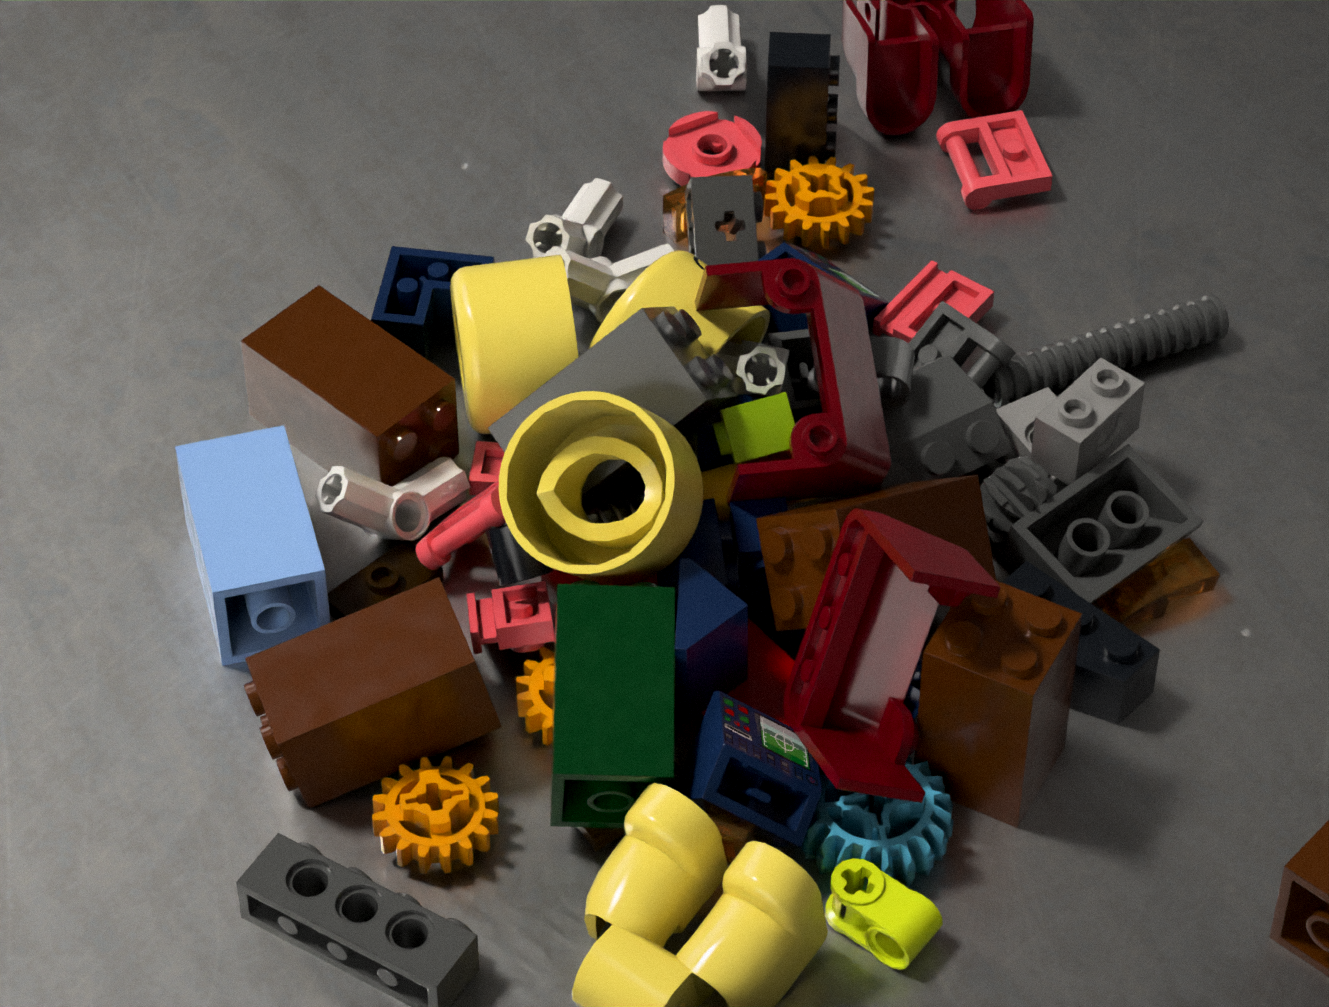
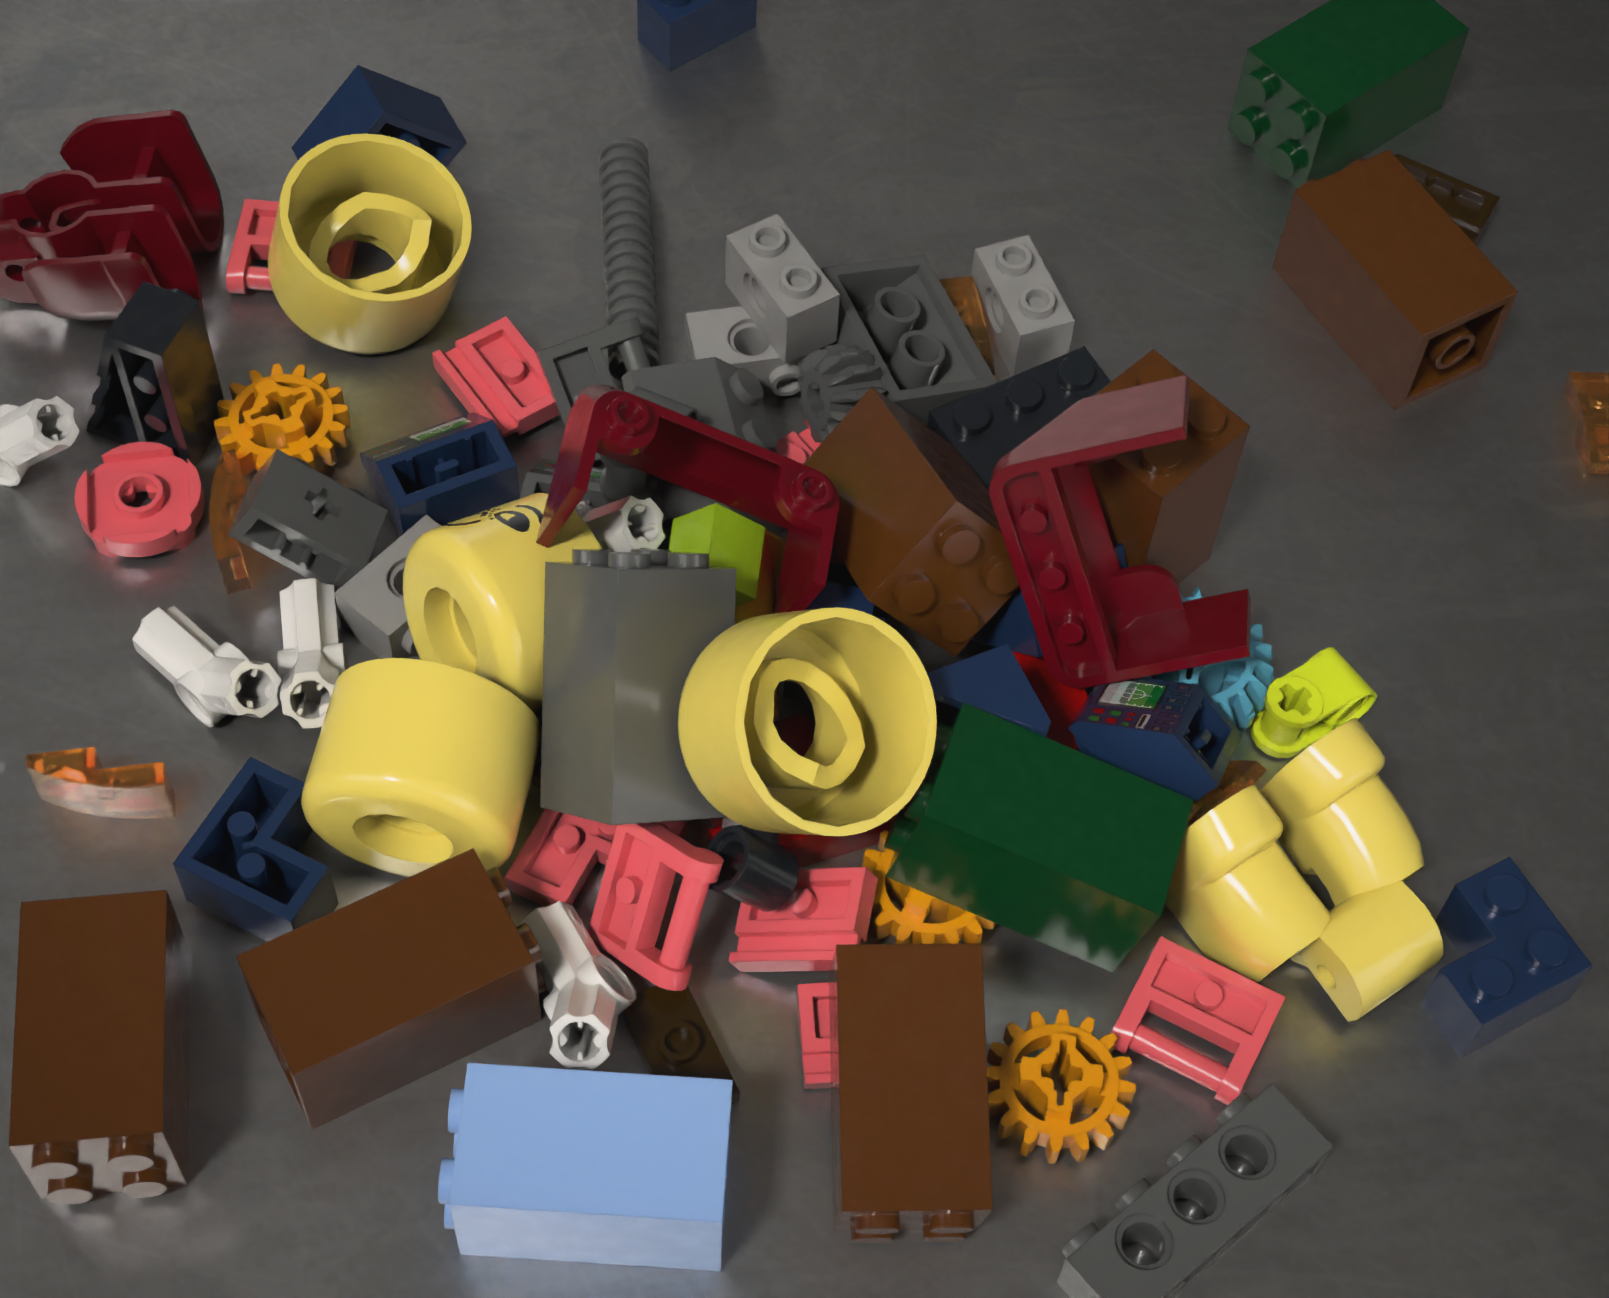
camera: 75 degrees left, 10 degrees up
none -> reddish brown brick [9,890,190,1205]
none -> clear orange slope [26,747,176,819]
none -> light yellow piece [268,133,472,354]
none -> dark blue brick [291,65,467,167]
none -> light grey brick [968,235,1075,377]
none -> coral plate [1111,936,1286,1106]

